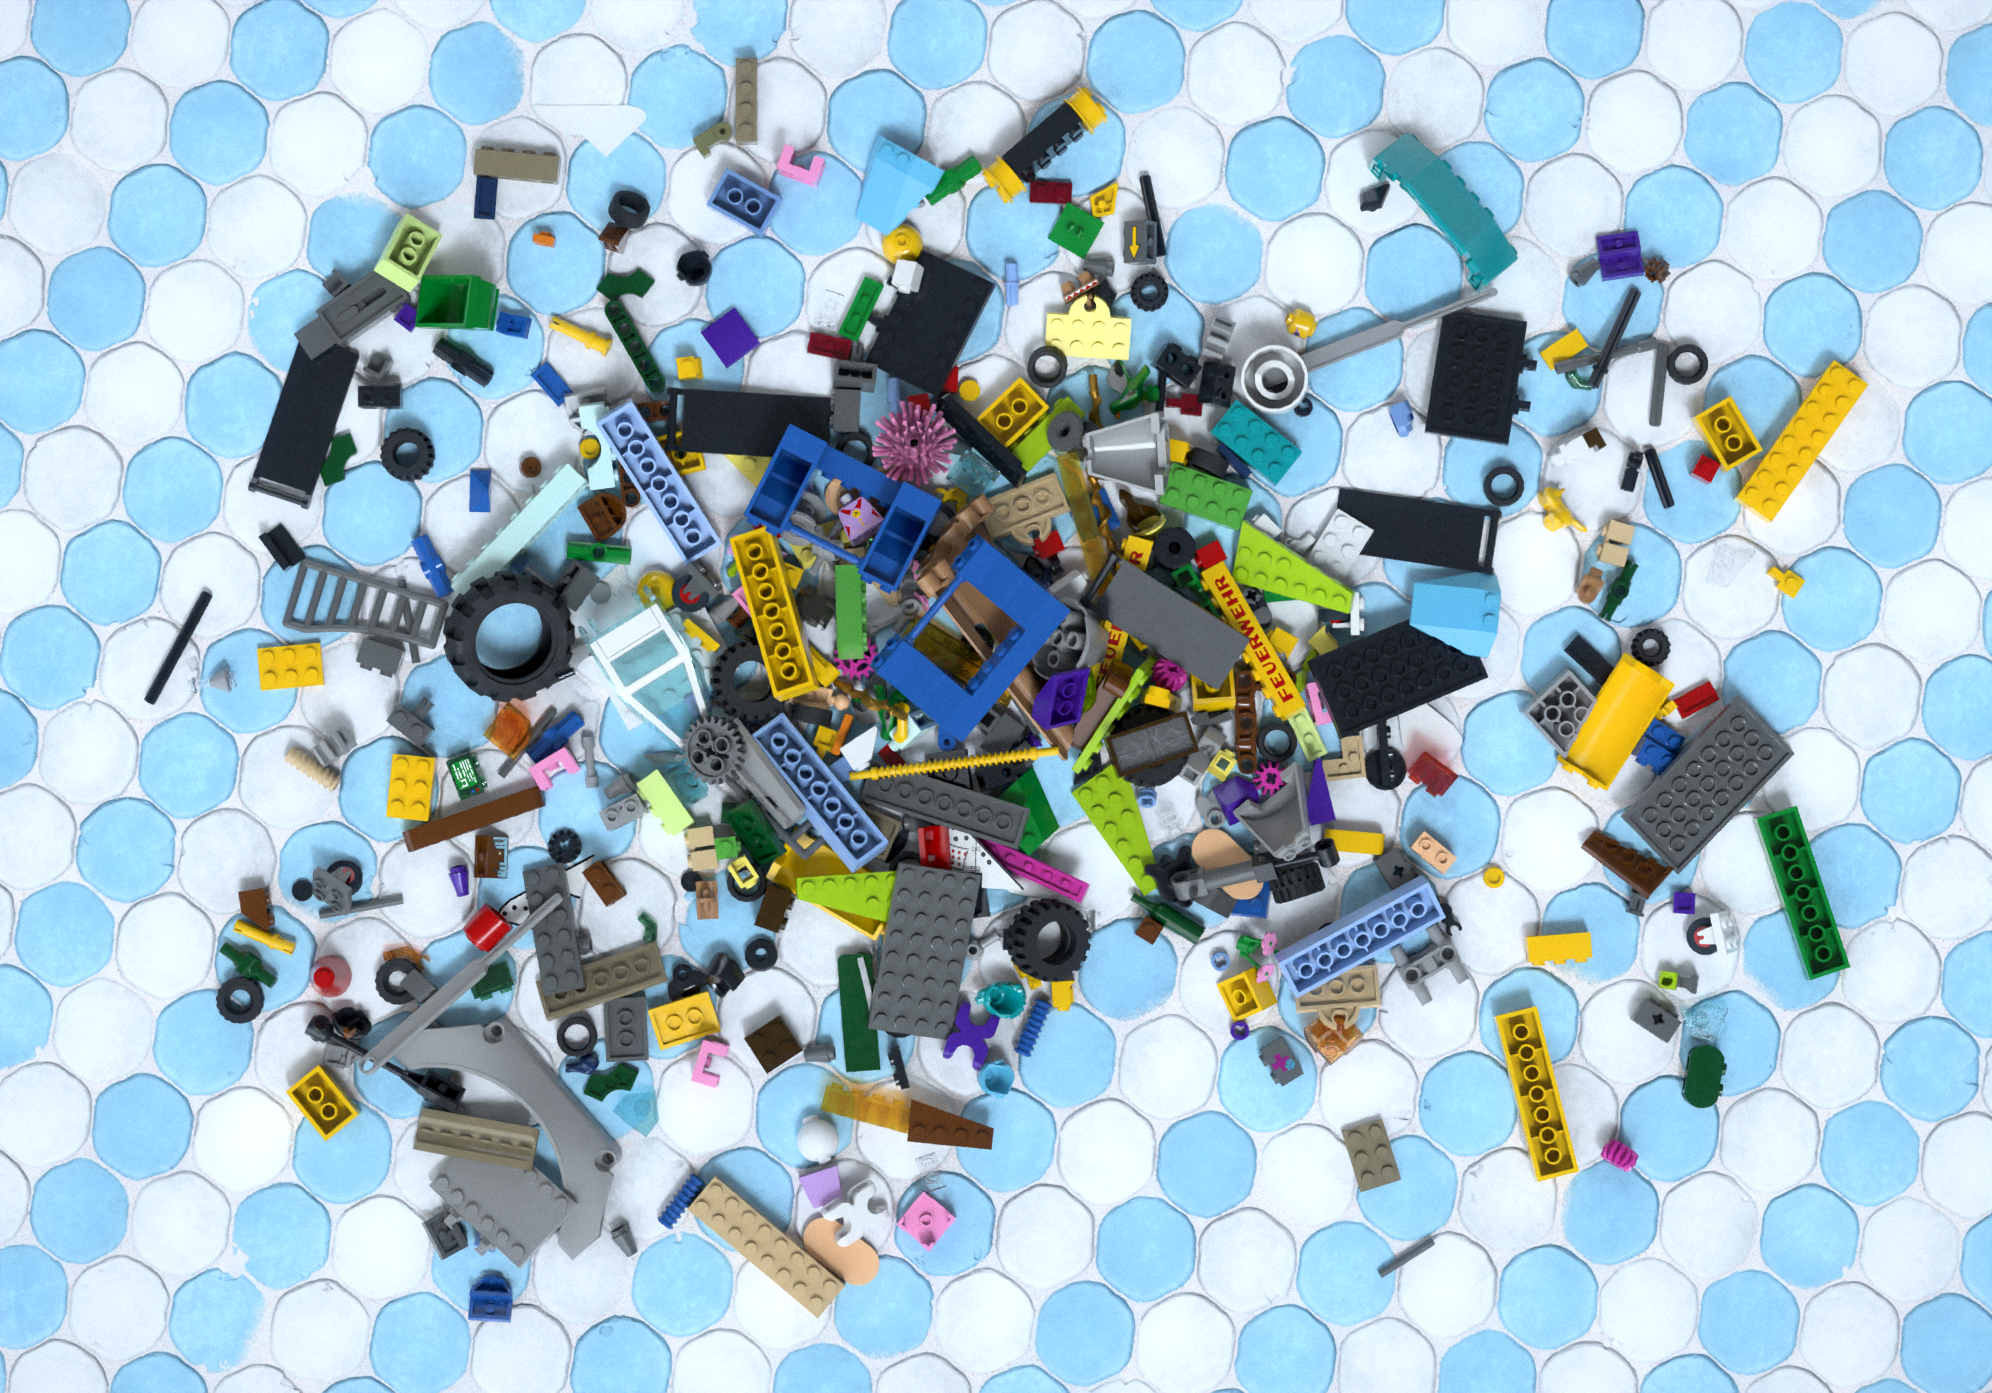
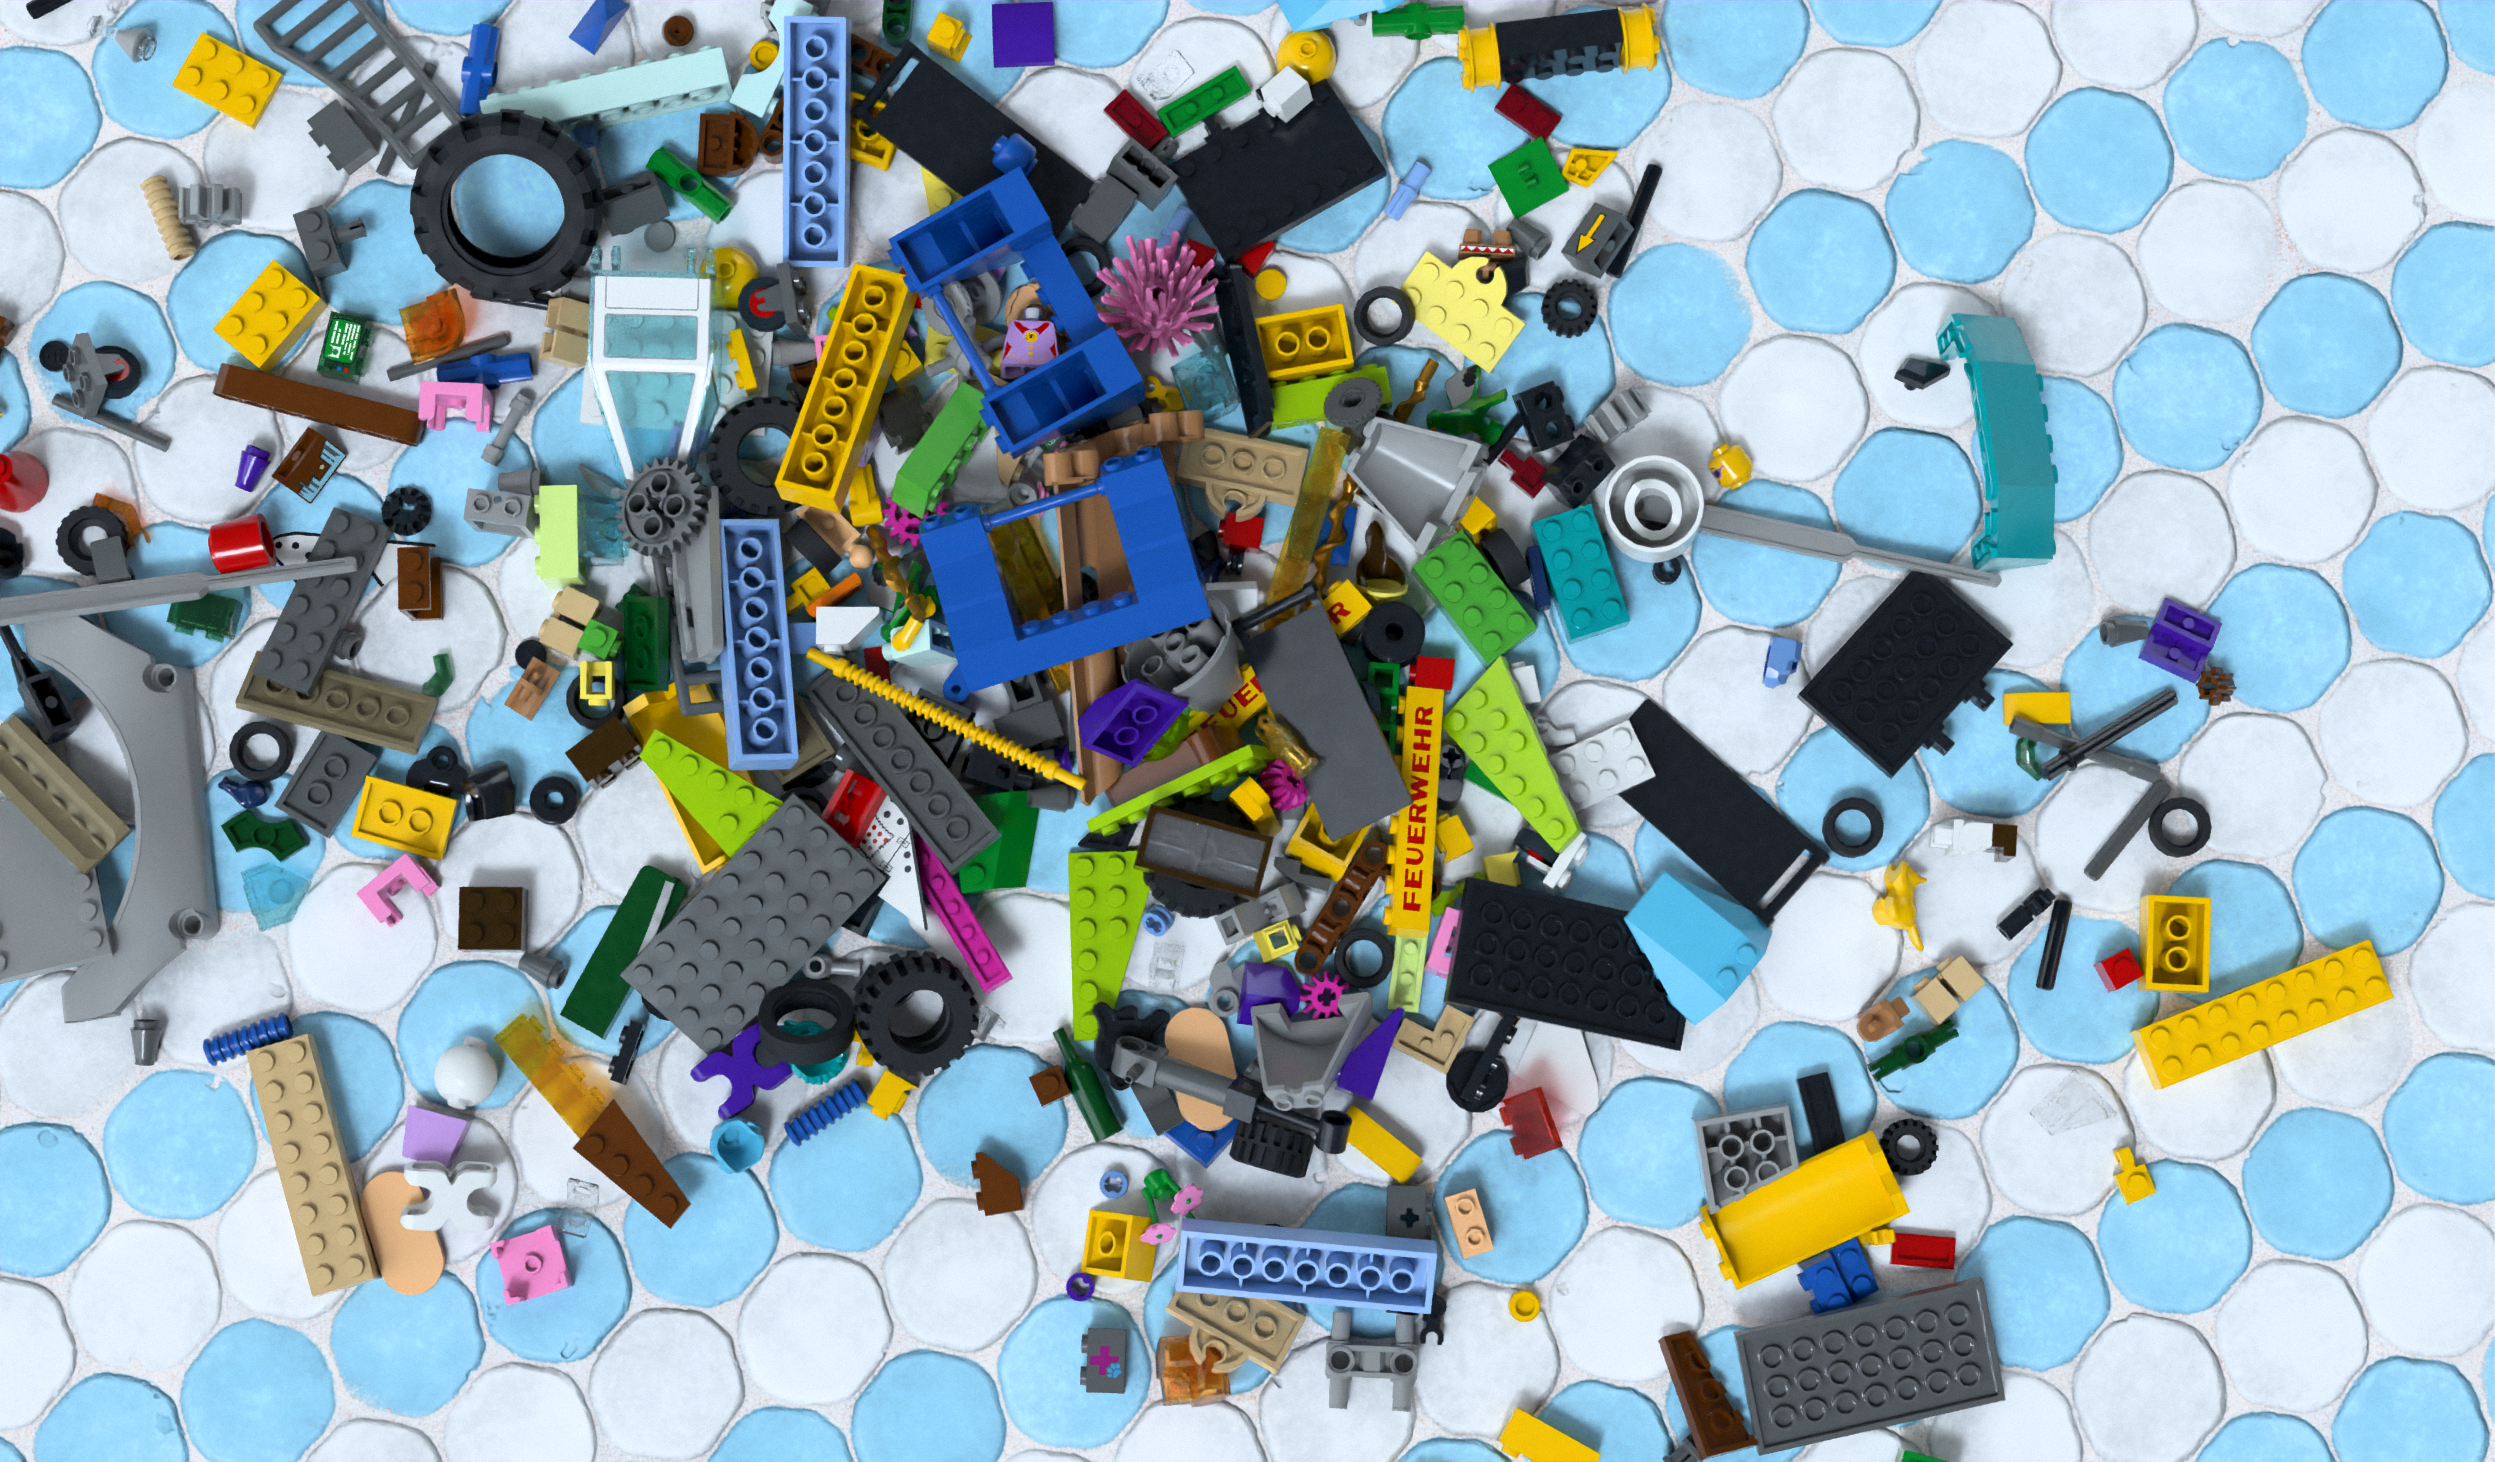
camera: 30 degrees right, 5 degrees down
none -> tan piece [538,297,593,368]
none -> black tyre [759,979,855,1065]
none -> reddish brown slope [971,1152,1024,1216]
none -> blue head [991,133,1038,176]
none -> dark grey cone [1027,782,1075,813]
none -> clear yellow piece [1255,714,1318,780]

